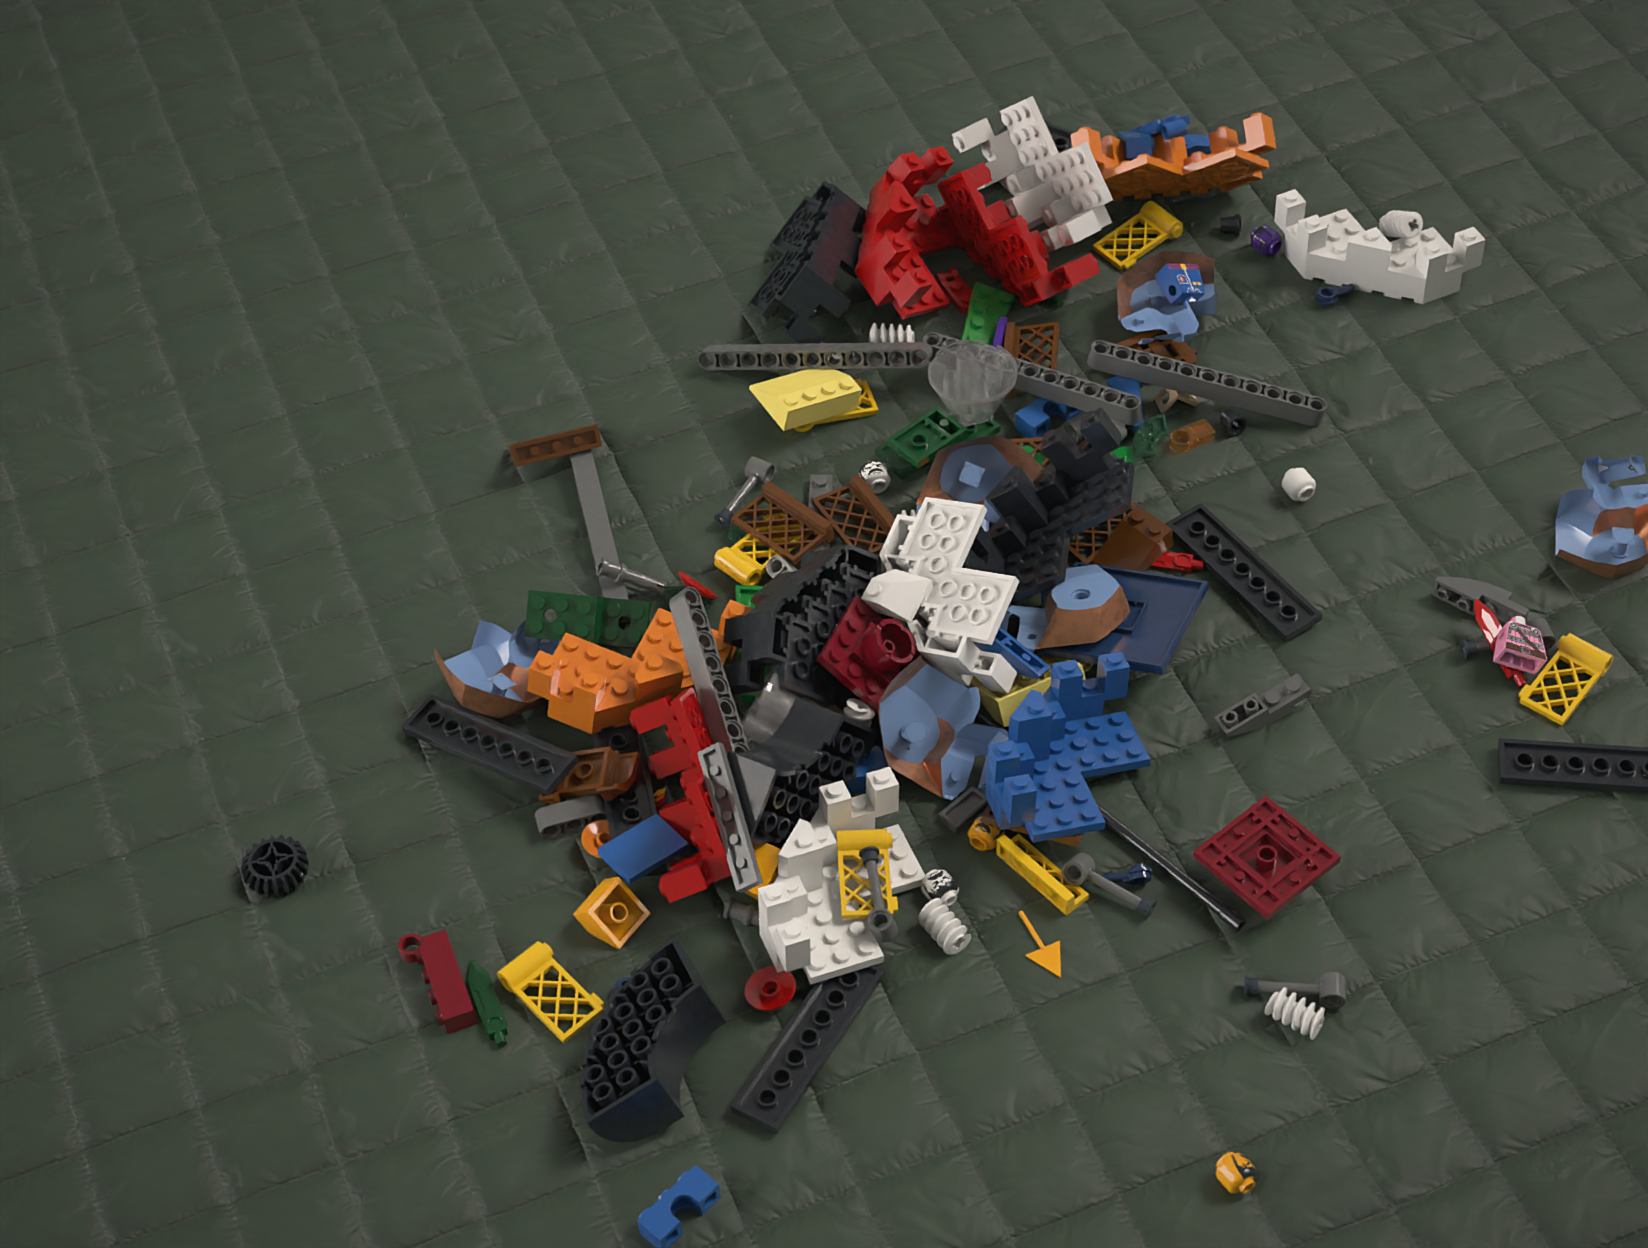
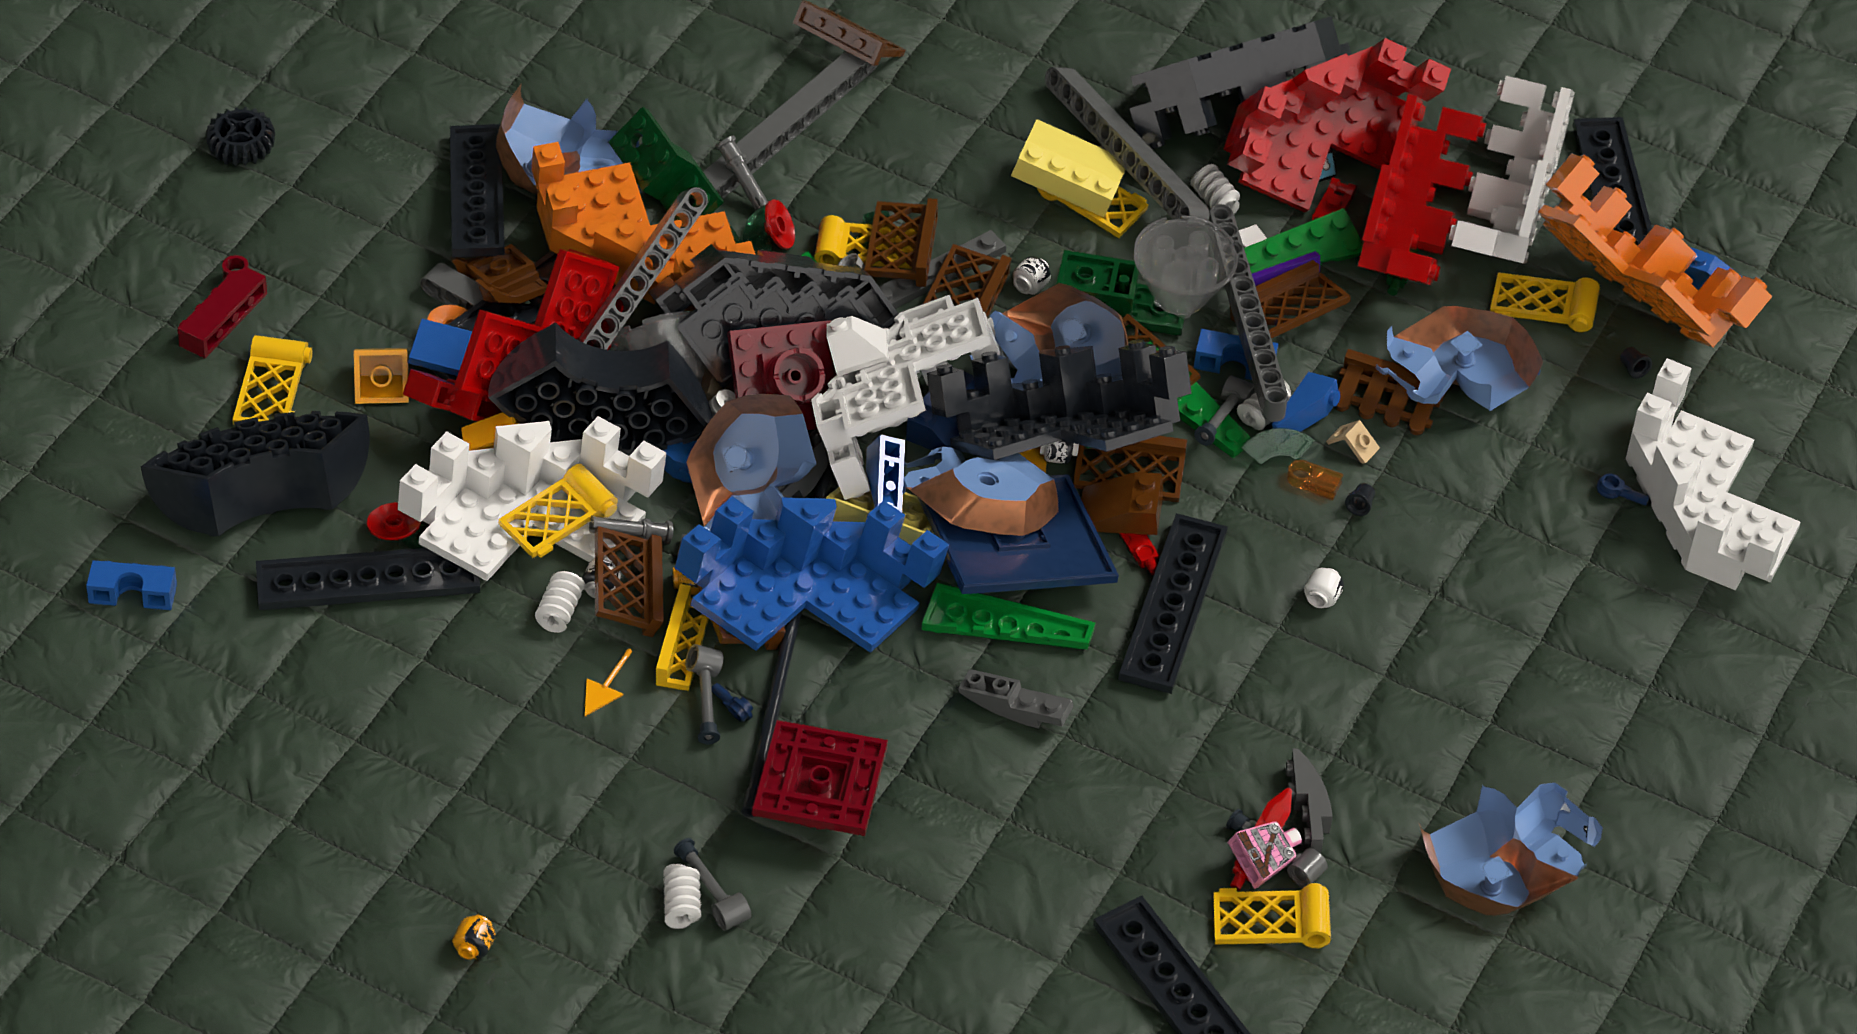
camera: 45 degrees right, 0 degrees up
dark green piece [467,960,508,1048] -> none
dark grey plate [697,742,763,893] -> none
dark grey piece [714,456,775,527] -> none
dark grey piece [859,846,898,943] -> none
dark grey beam [1087,340,1327,426] -> none
blue slope [1118,131,1155,159] -> none
blue hinge [1129,114,1190,140] -> none
blue torso [1155,263,1205,309] -> none
dark purple head [1250,225,1282,256] -> none
white piece [1379,210,1423,239] -> none
none -> dark grey pin [589,516,673,545]
none -> reddish brown fence [595,526,664,637]
none -> green wing [922,583,1096,650]

